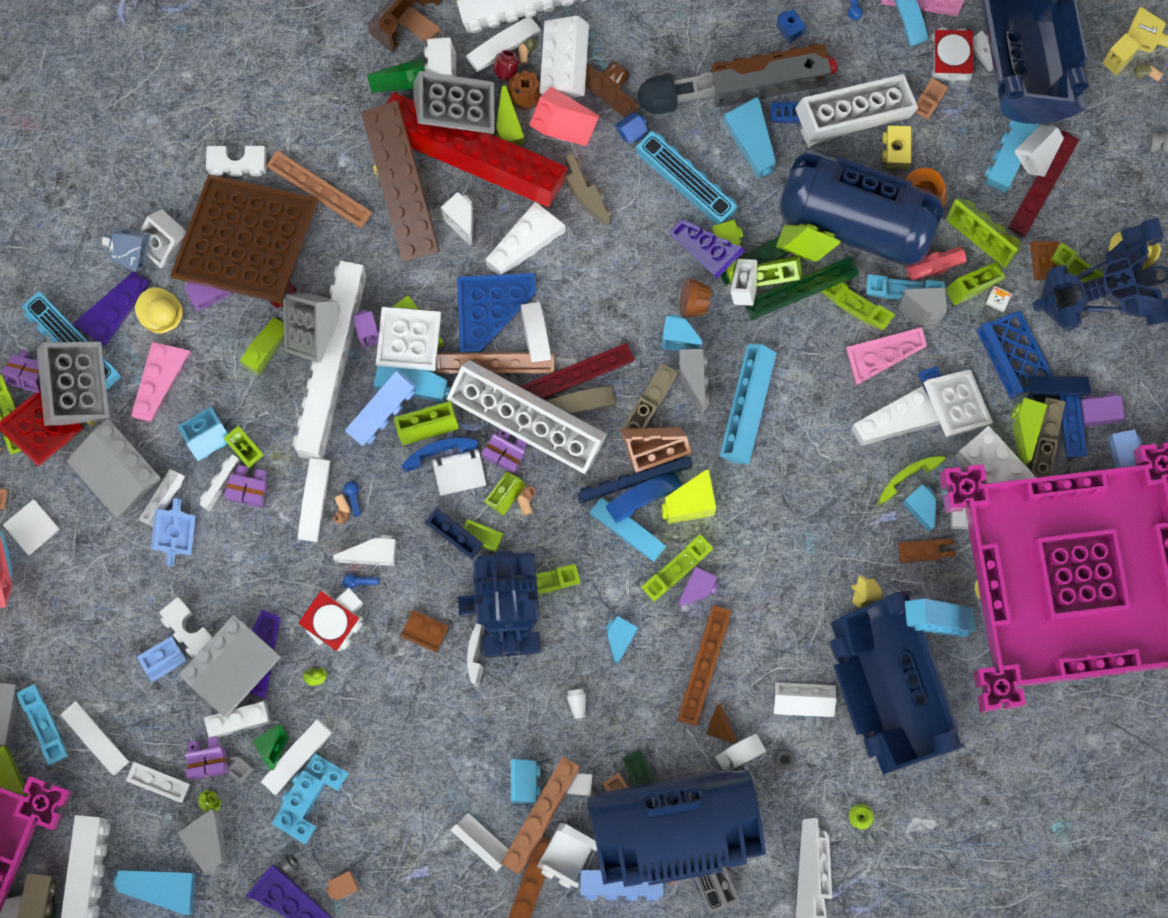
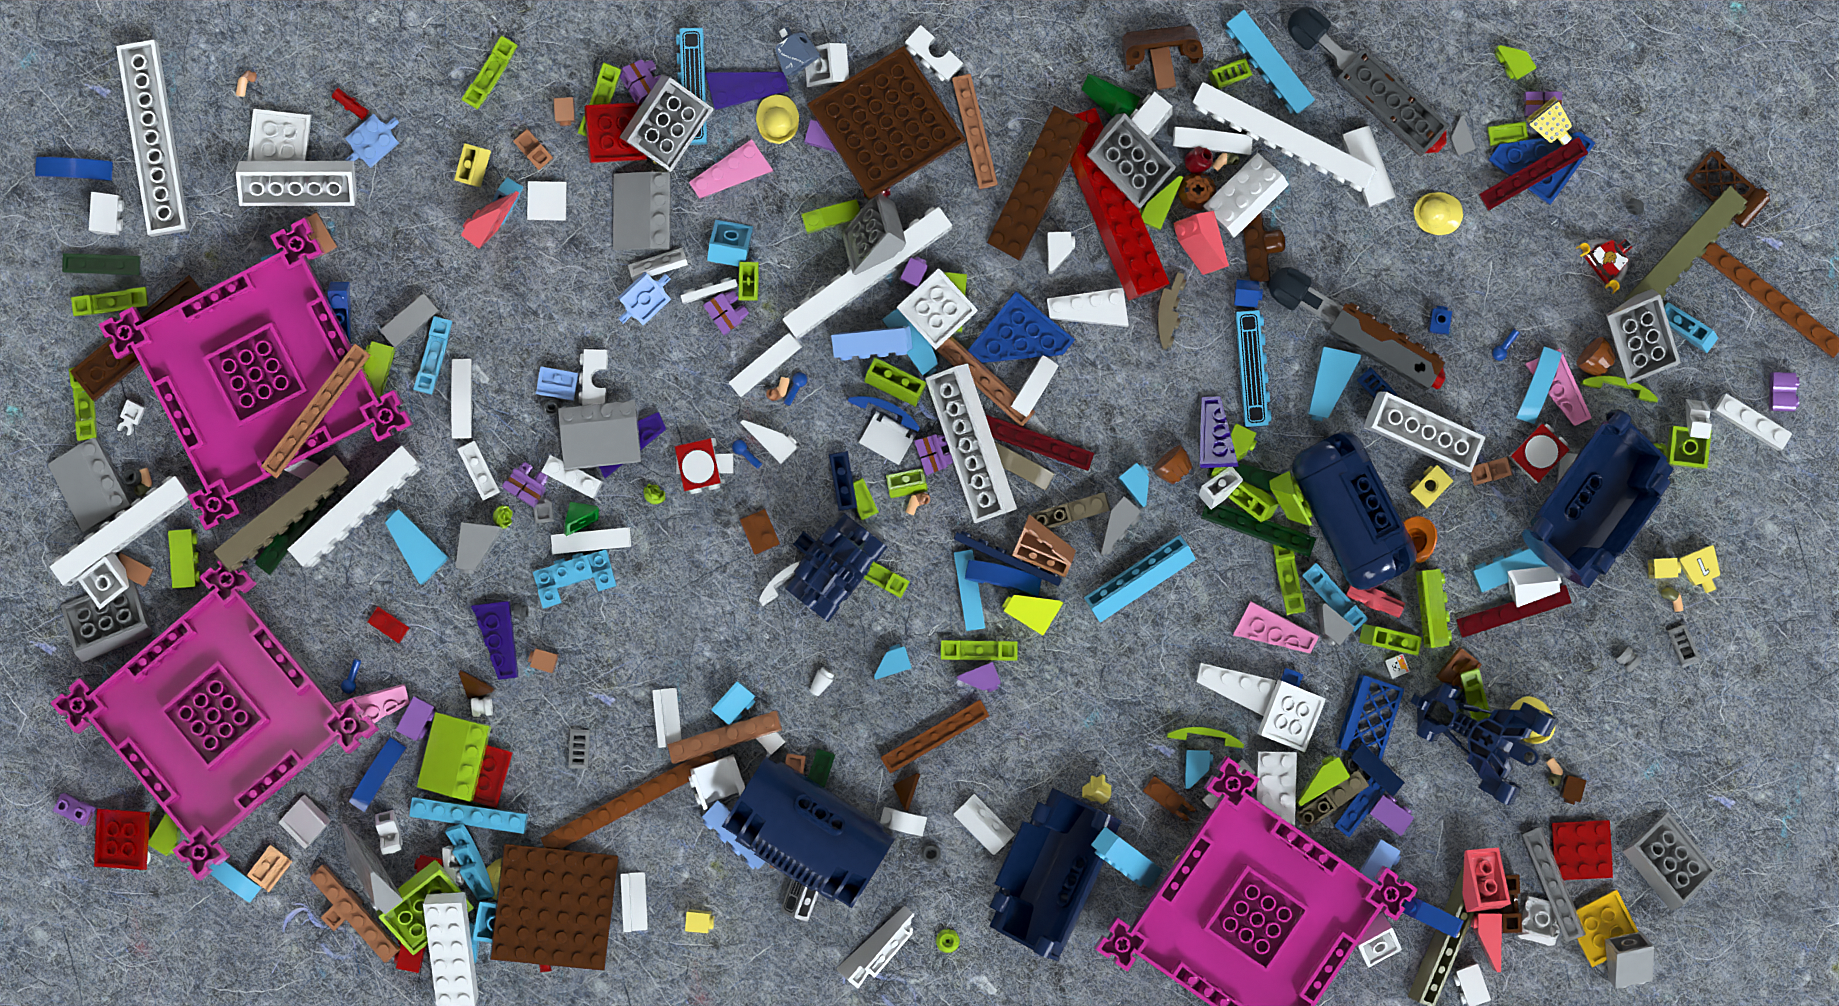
camera: 45 degrees right, 10 degrees up
none -> dark grey plate [542,397,561,416]

